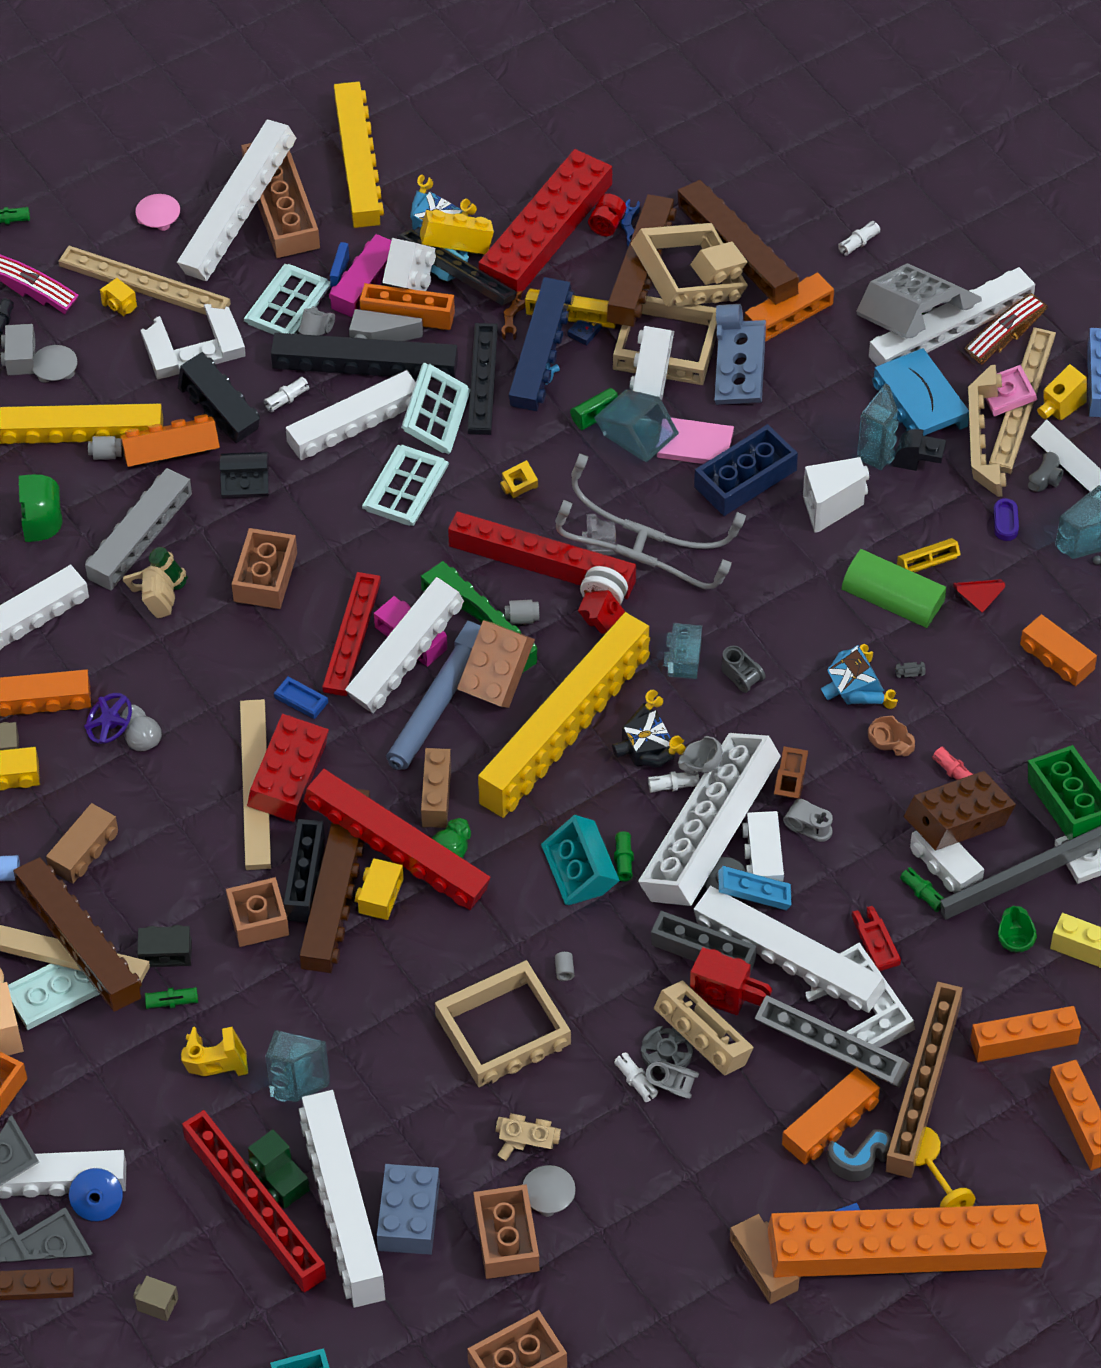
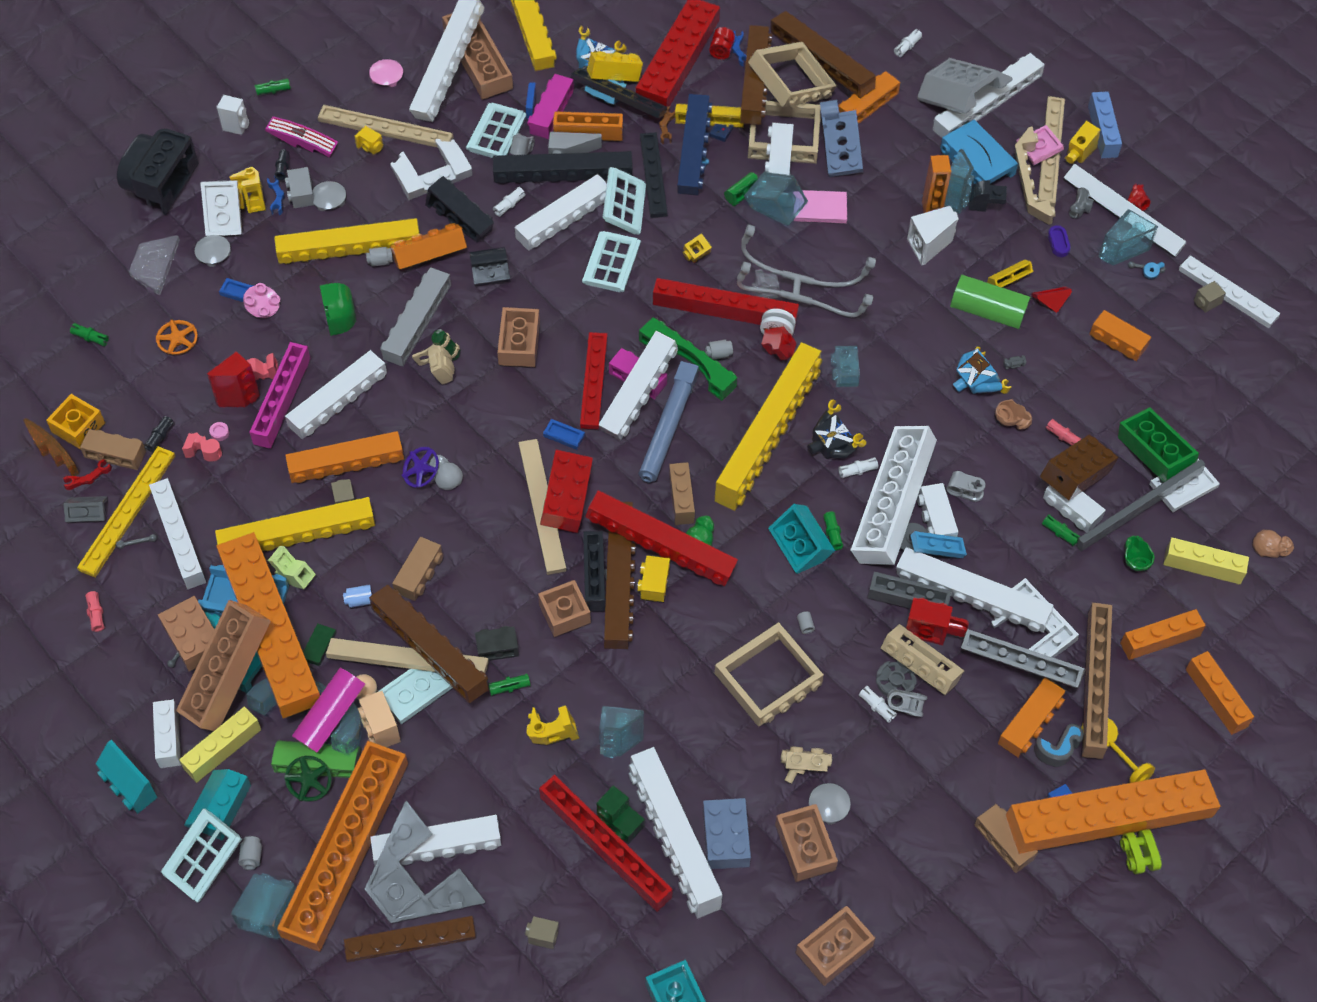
camera: 10 degrees left, 5 degrees up
blue dish [69,1168,123,1221] -> none
white brick [382,238,436,291] -> none
nougat brick [457,620,535,708] -> none
light grey hair [678,736,723,774] -> none
tan brick [690,242,747,285] -> none
dark blue brick [694,424,798,516] -> none
dark grey piece [721,646,766,693] -> none
dark orange brick [774,746,808,799] -> none
red hinge [852,906,901,971] -> none
slope [964,293,1048,365] -> none
none -> orange brick [922,155,951,213]
none -> lime brick [1120,829,1161,874]

